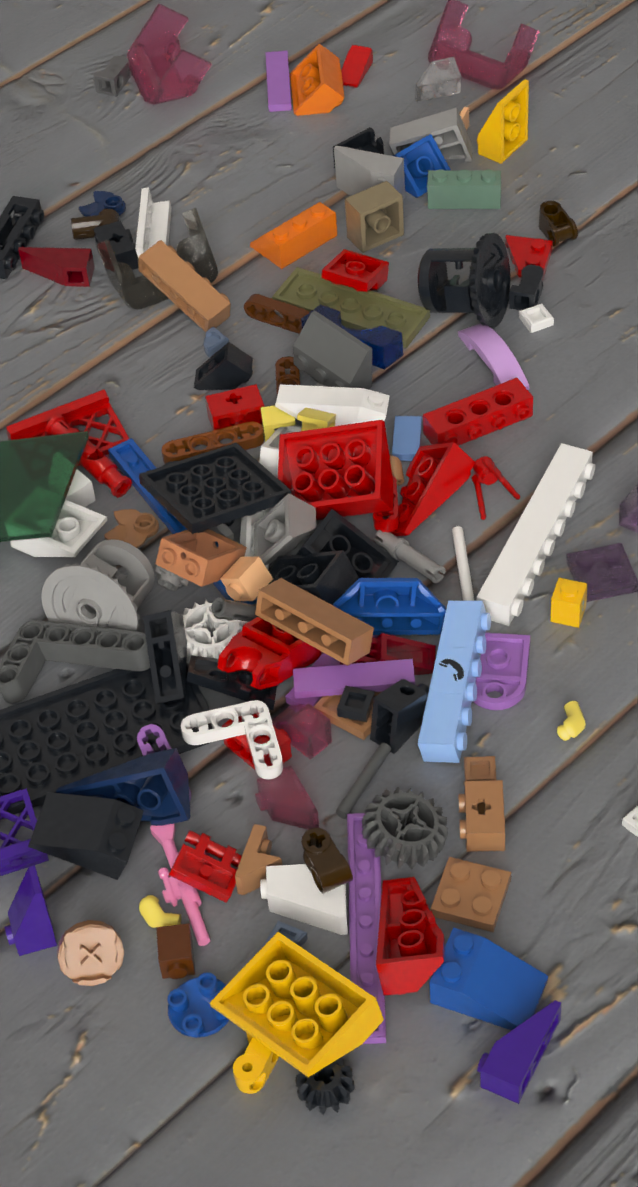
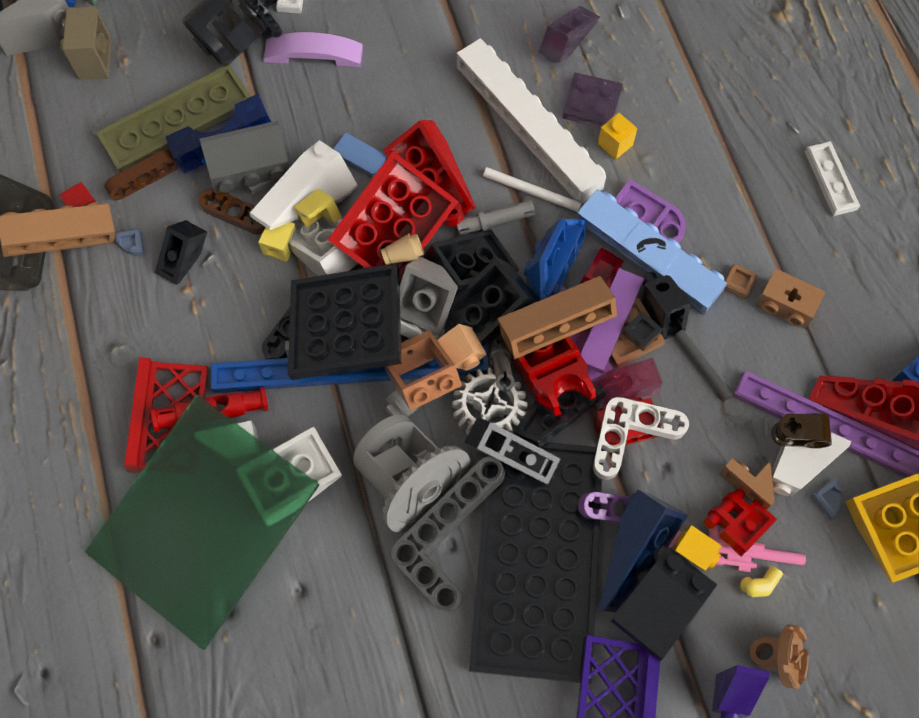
camera: 65 degrees left, 20 degrees up
medium nougat plate [104,509,159,548] -> none
reddish brown brick [156,923,195,979] -> none
dark orange beam [162,422,264,464] -> none
blue dish [167,973,229,1038] -> none
red brick [205,384,265,431] -> none
orange slope [250,202,337,269] -> none
clear pink slope [255,765,319,830] -> none
red plate [321,249,389,292] -> none
dark grey gear [362,787,448,870] -> none
red brick [423,378,533,446] -> none
medium nougat plate [430,857,511,932] -> none
red plant [471,456,520,520] -> none
light yellow arm [557,701,586,741] -> none
none -> red tile [59,181,96,207]
none -> tan cone [381,234,424,265]
none -> yellow brick [671,525,722,571]

